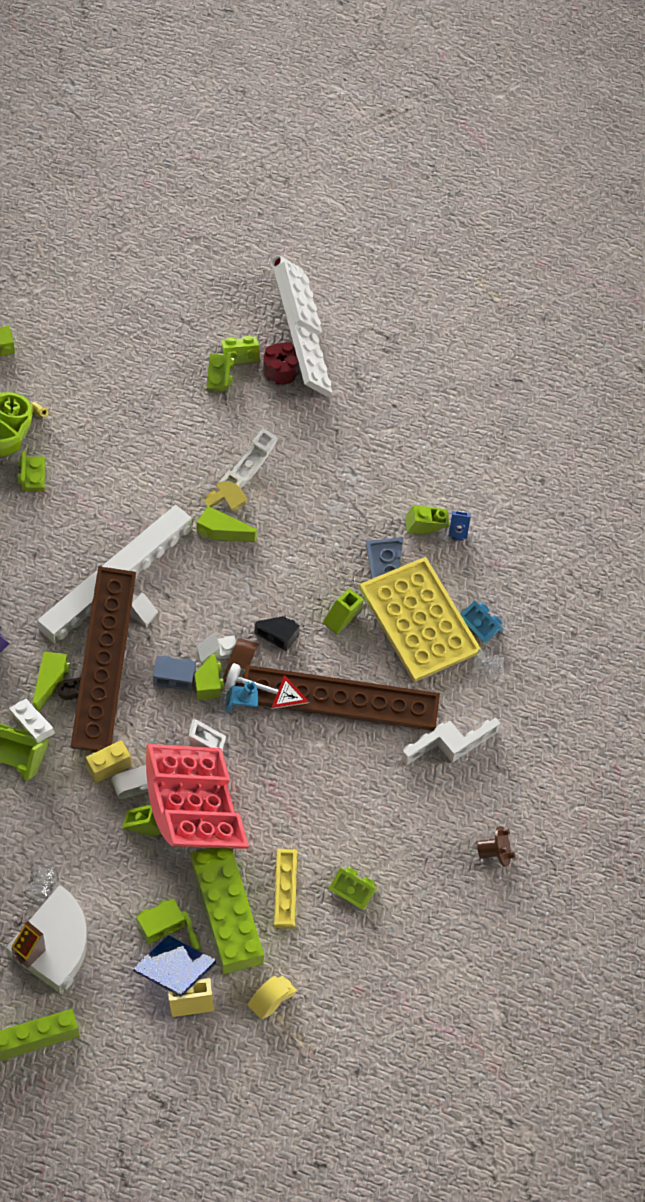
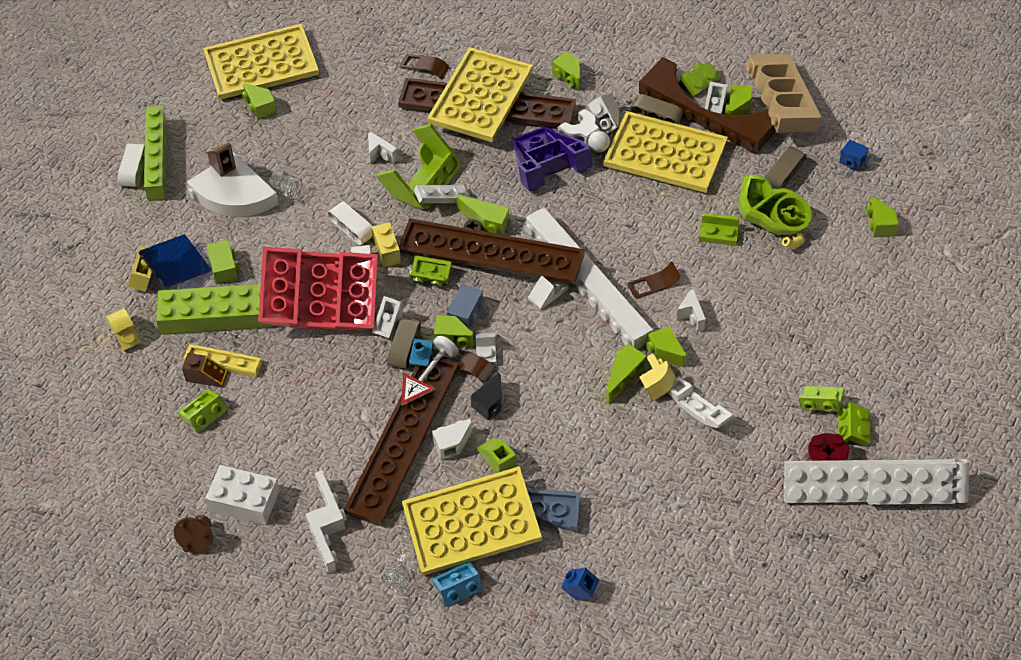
camera: 110 degrees right, 5 degrees down
lime piece [182,911,201,952] -> none
lime slope [405,505,450,535] -> none
none -> white beam [118,143,145,187]
none -> reddish brown slope [182,353,228,388]
none -> white brick [205,465,280,525]
none -> white beam [327,201,373,245]
none -> dark tan beam [387,318,421,369]
none -> lime bracket [409,256,452,287]
none -> white slope [432,419,472,461]
none -> reddish brown piece [627,261,681,299]
none -> lime slope [646,326,687,367]
none -> white slope [677,290,706,332]

